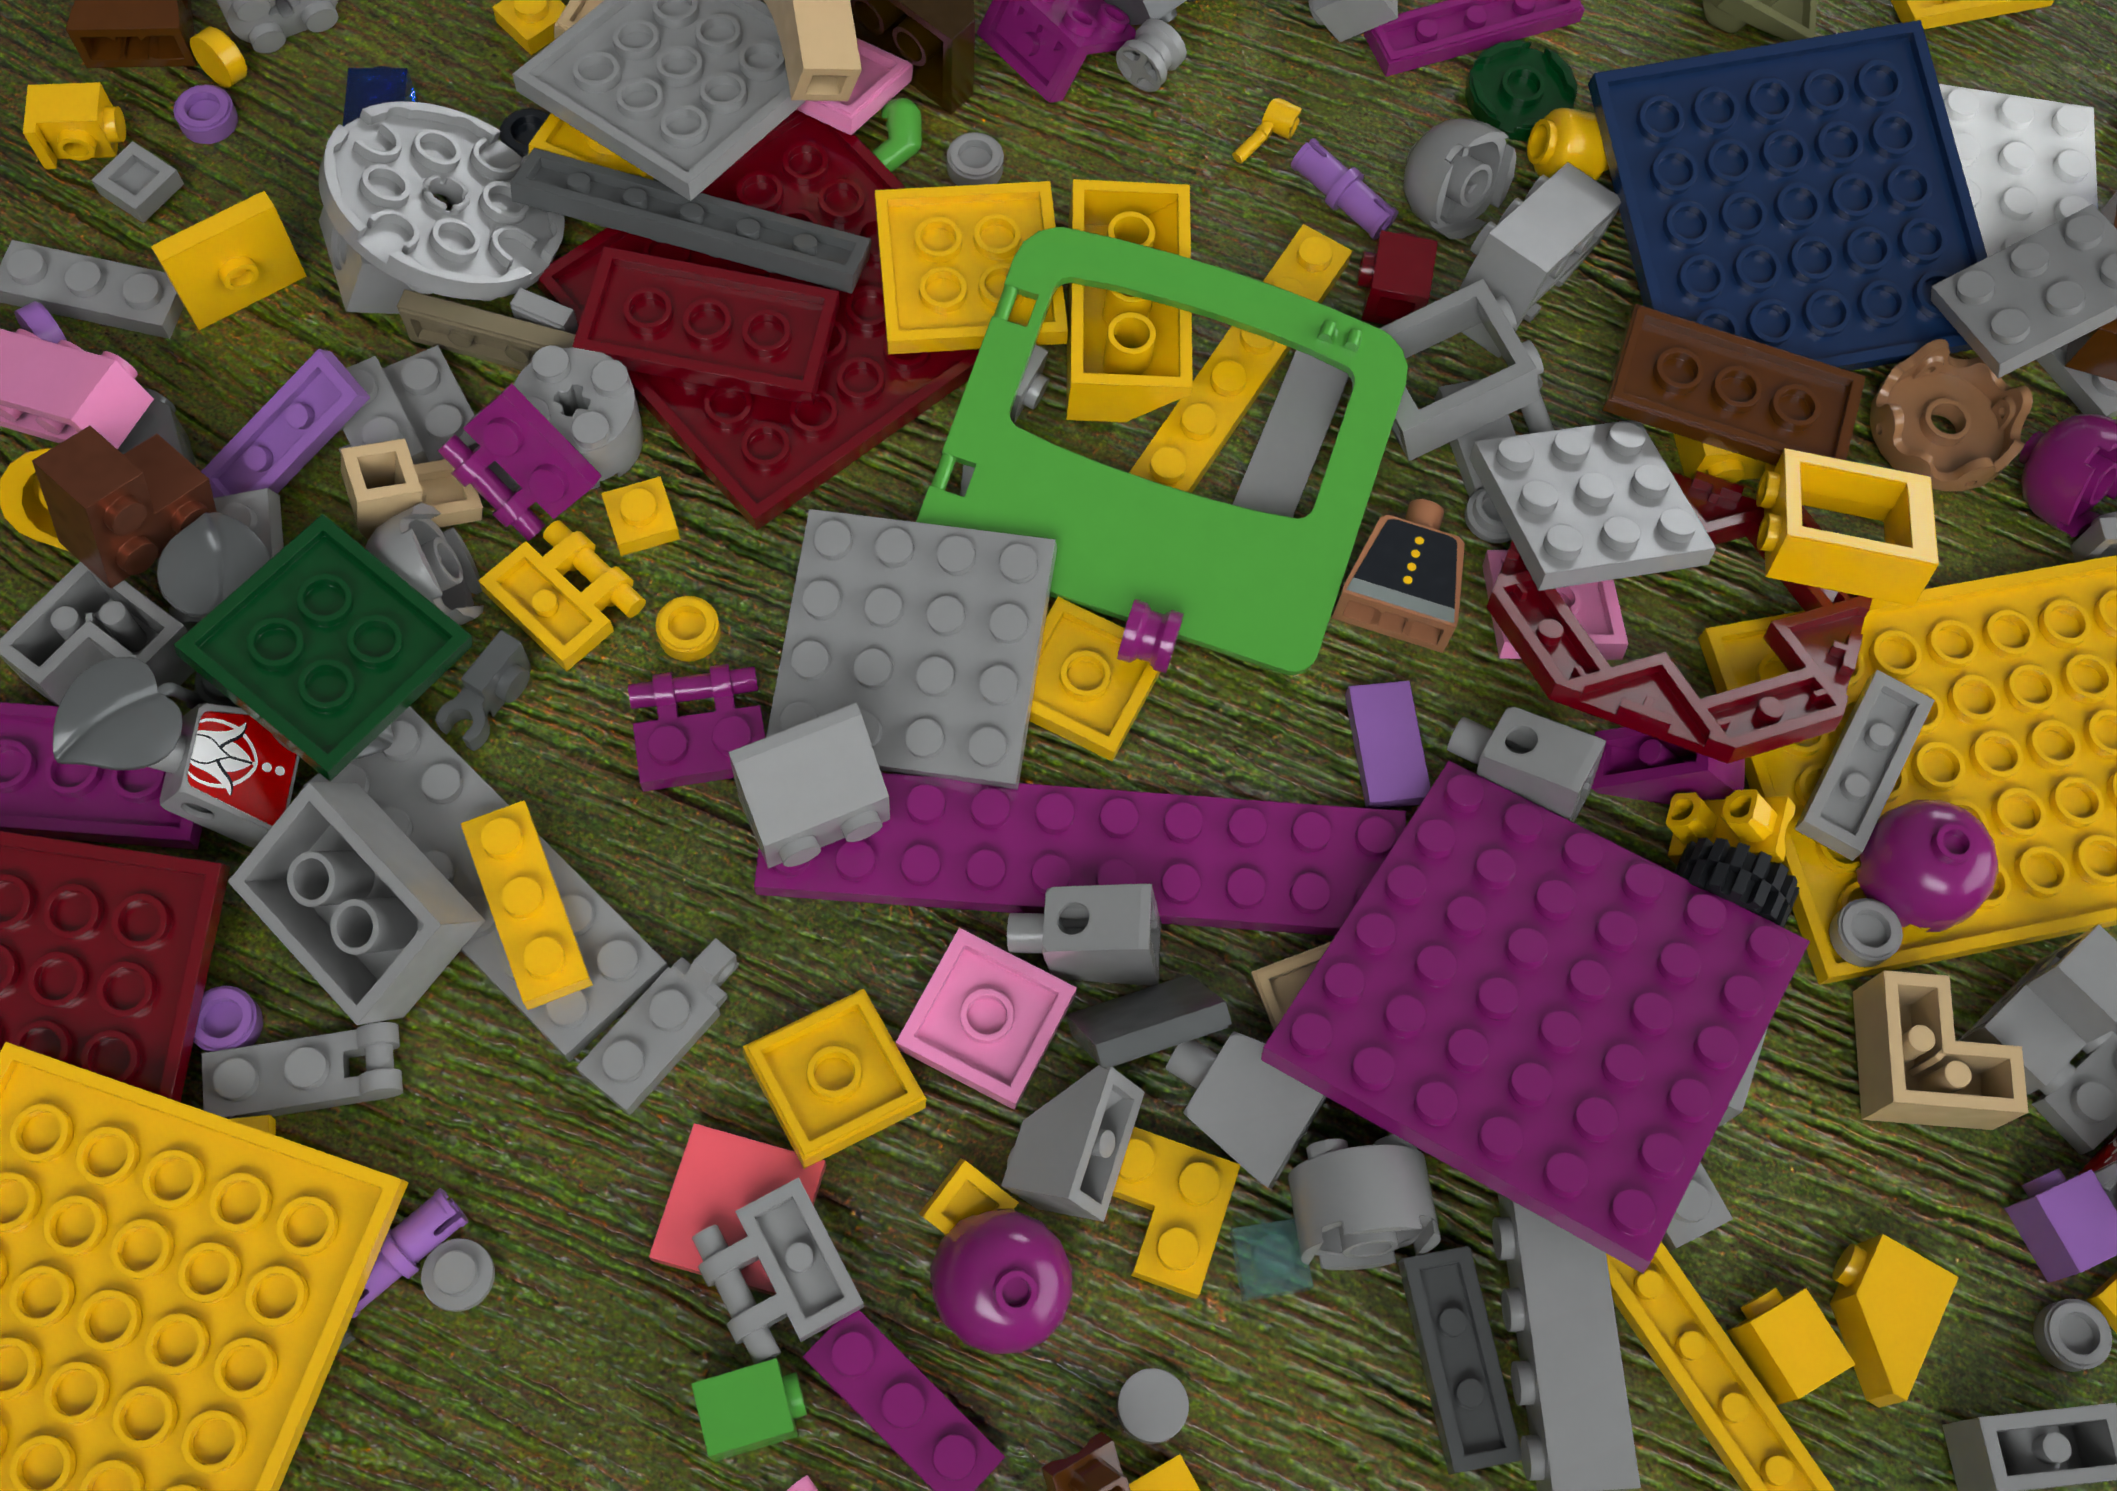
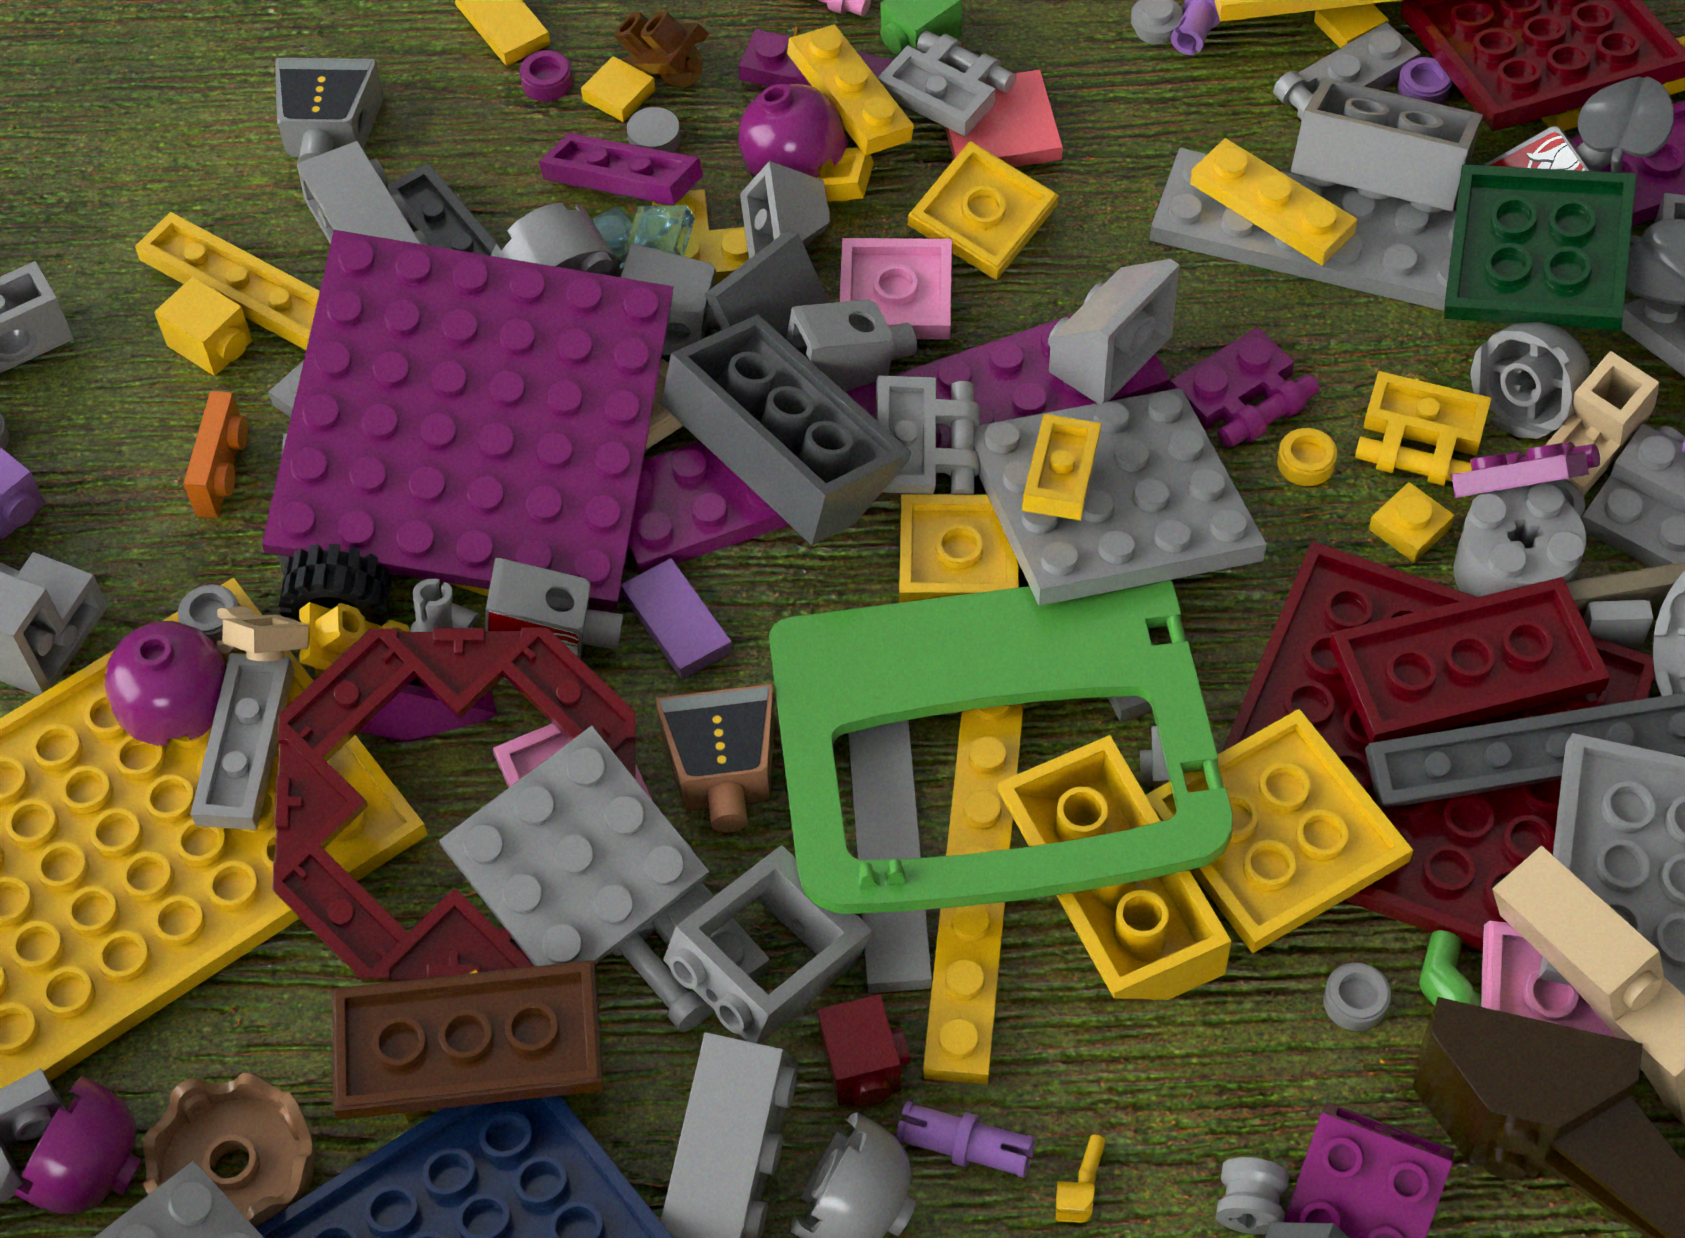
camera: 165 degrees right, 10 degrees down
dark grey plate [435,630,532,751] -> none
light grey hinge [576,938,739,1115] -> none
magenta wheel [1117,599,1184,674] -> none
yellow window [1756,448,1939,606] -> none
yellow slope [1830,1234,1959,1408] -> none
tan brick [1853,970,2029,1130] -> none
none -> orange plate [183,391,248,518]
none -> tan plate [217,606,308,661]
none -> light grey piece [410,579,481,632]
none -> magenta plate [539,133,703,205]
none -> clear light blue plate [624,205,695,257]
none -> dark grey slope [661,314,911,546]
none -> yellow plate [787,24,914,156]
none -> light grey plate [876,375,980,495]
none -> yellow plate [1022,413,1102,521]

